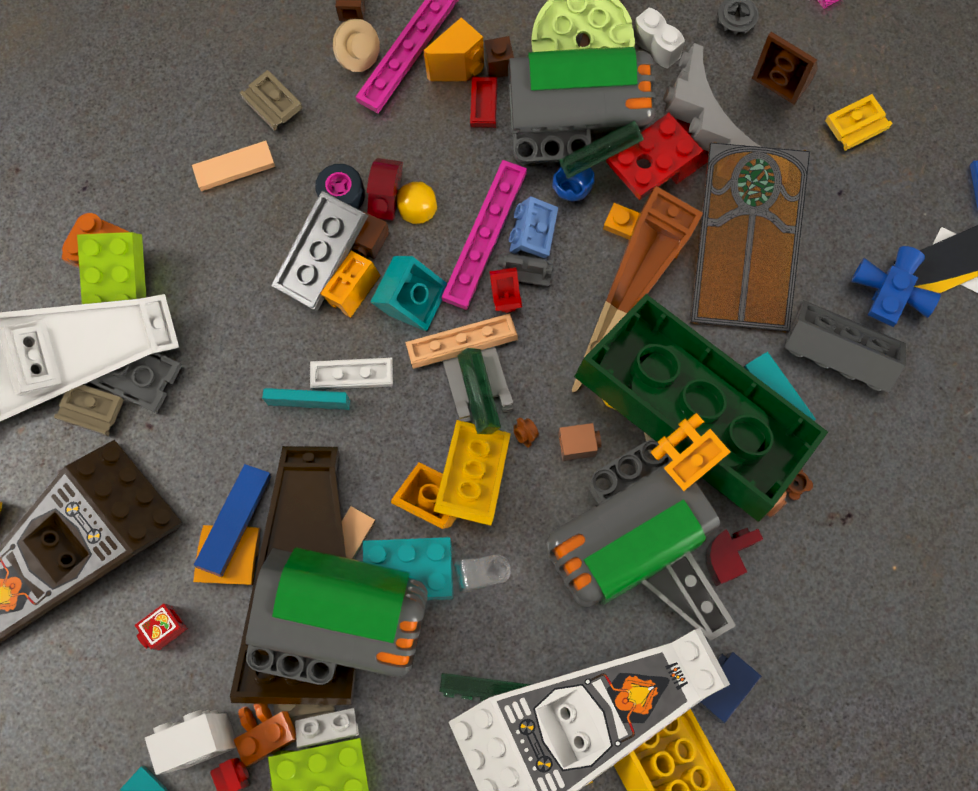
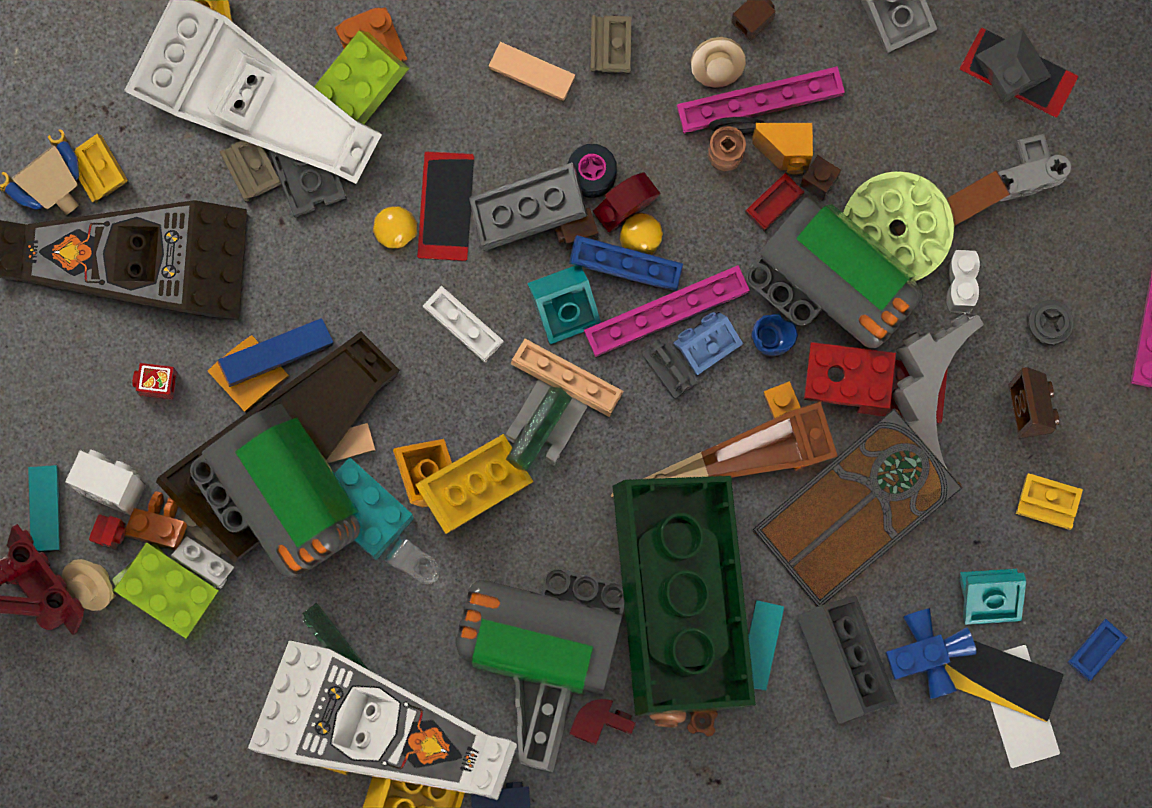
camera: 40 degrees right, 5 degrees up
teal tile [262,388,350,410] -> none
light orange hinge [320,251,381,318] -> none
red bracket [489,267,522,313] -> none
dark orange plate [513,418,539,448] -> none
nougat brick [558,423,602,461] -> none
clear green piece [559,121,644,179] -> none
light orange plate [651,413,731,491] -> none
none -> yellow hair [373,206,417,249]
none -> black sticker [417,151,474,261]
none -> blue tile [569,235,683,292]
none -> nougat wheel [708,126,746,171]
none -> black piece [709,117,766,134]
none -> teal bracket [960,568,1026,625]

